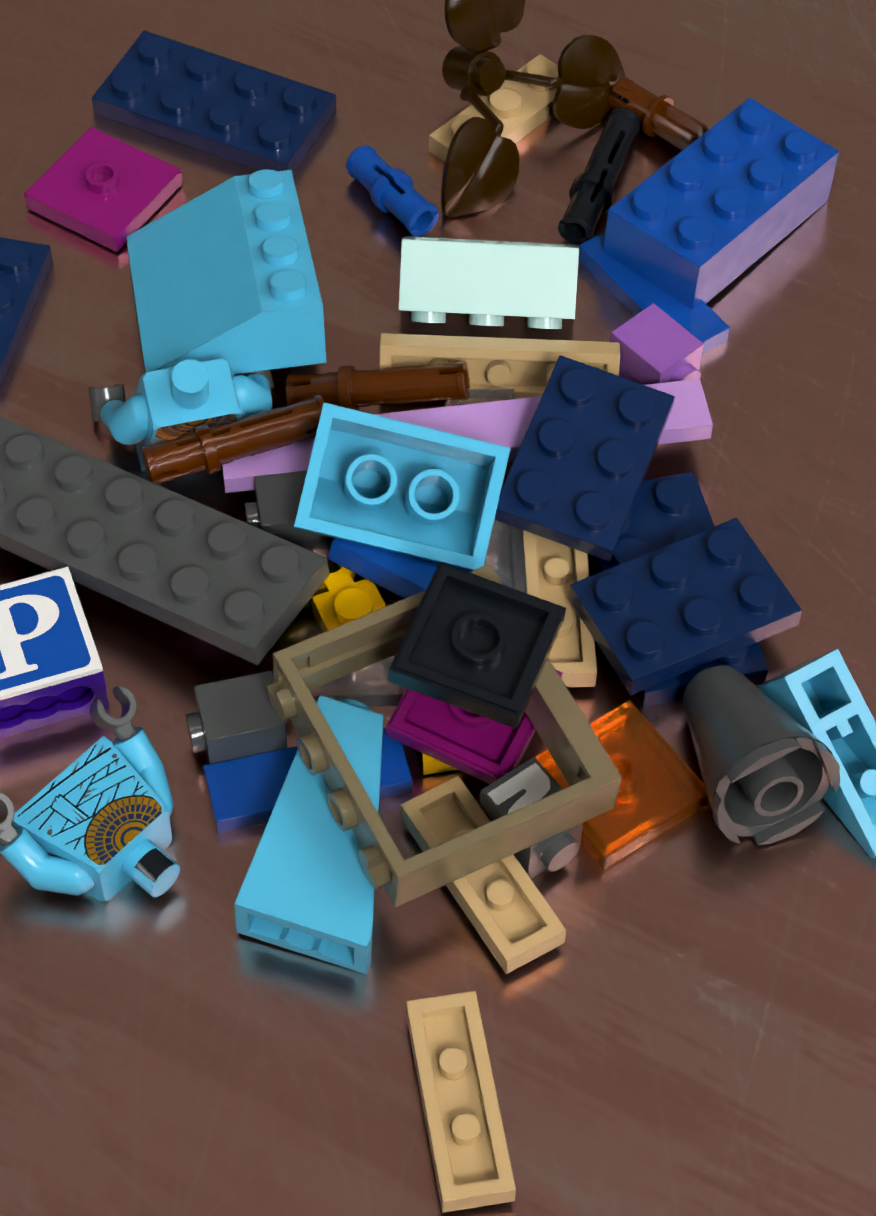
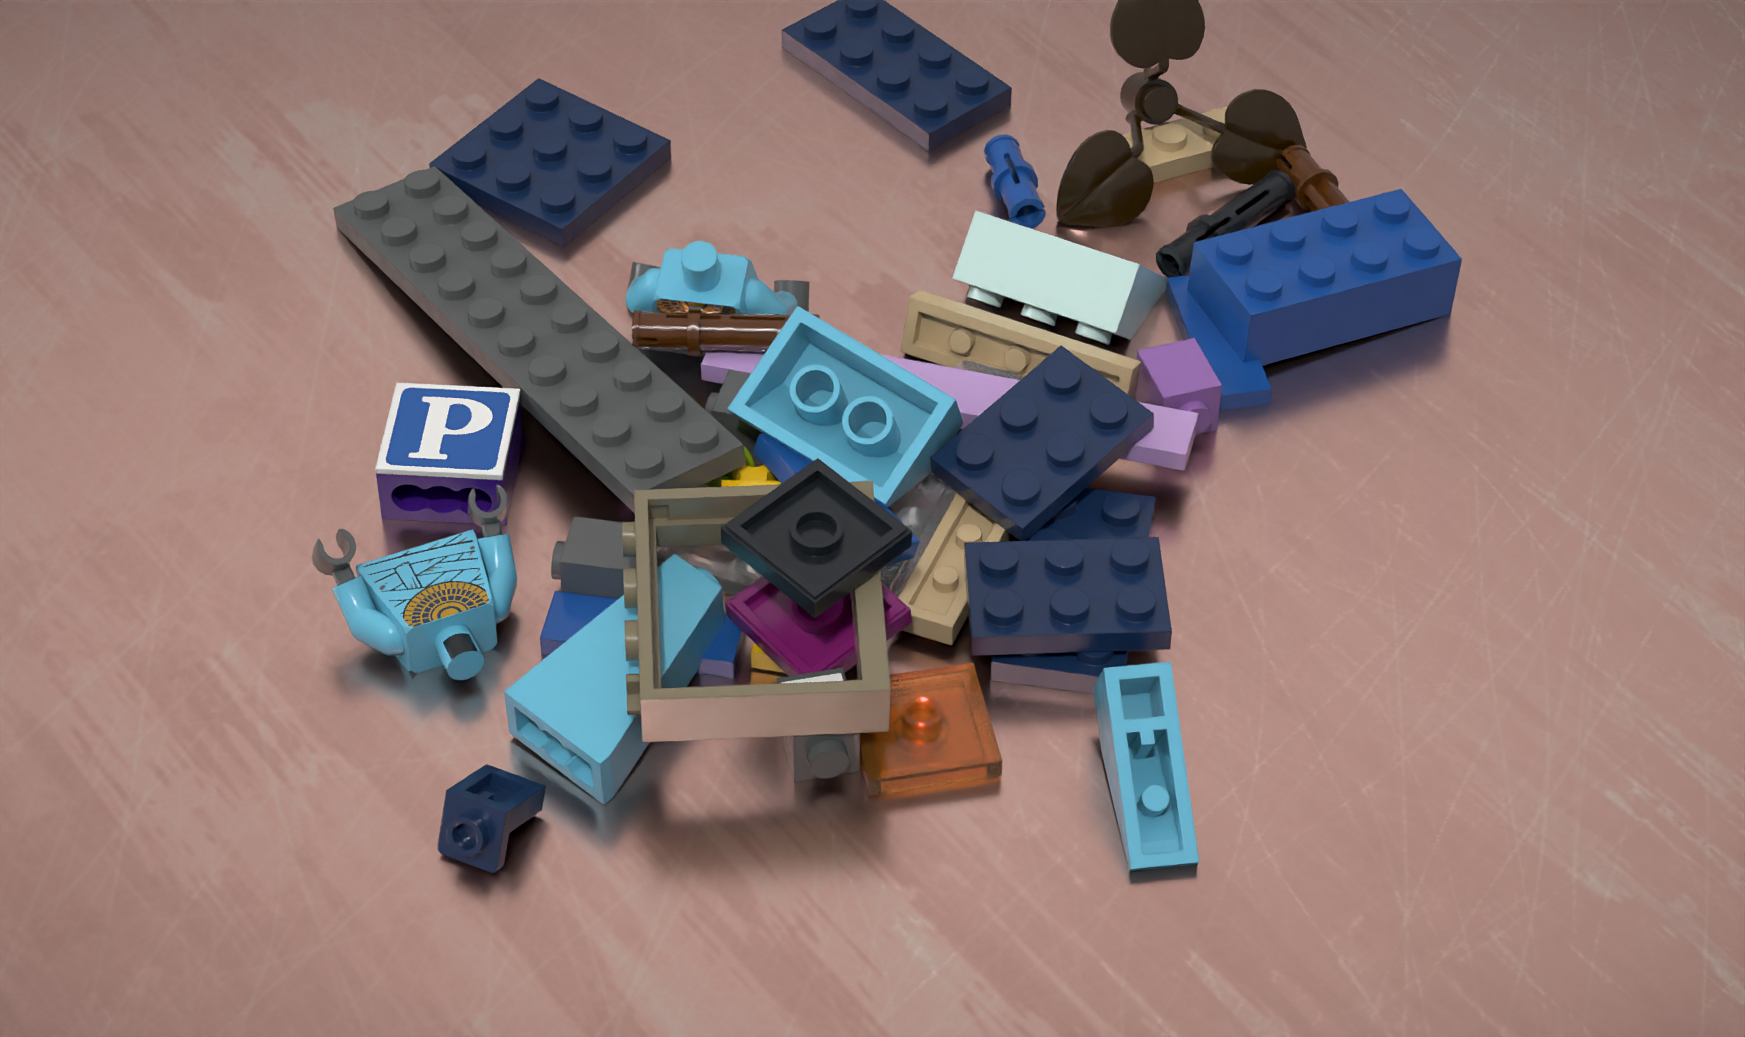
camera: 25 degrees right, 10 degrees down
magenta plate [24,127,183,252] -> none
medium azure slope [126,169,327,374] -> none
reddish brown pin [286,361,470,411] -> none
tan plate [401,776,566,974] -> none
tan plate [406,991,516,1213] -> none
dark grey cone [683,666,840,845] -> none
none -> dark blue bracket [437,764,546,873]

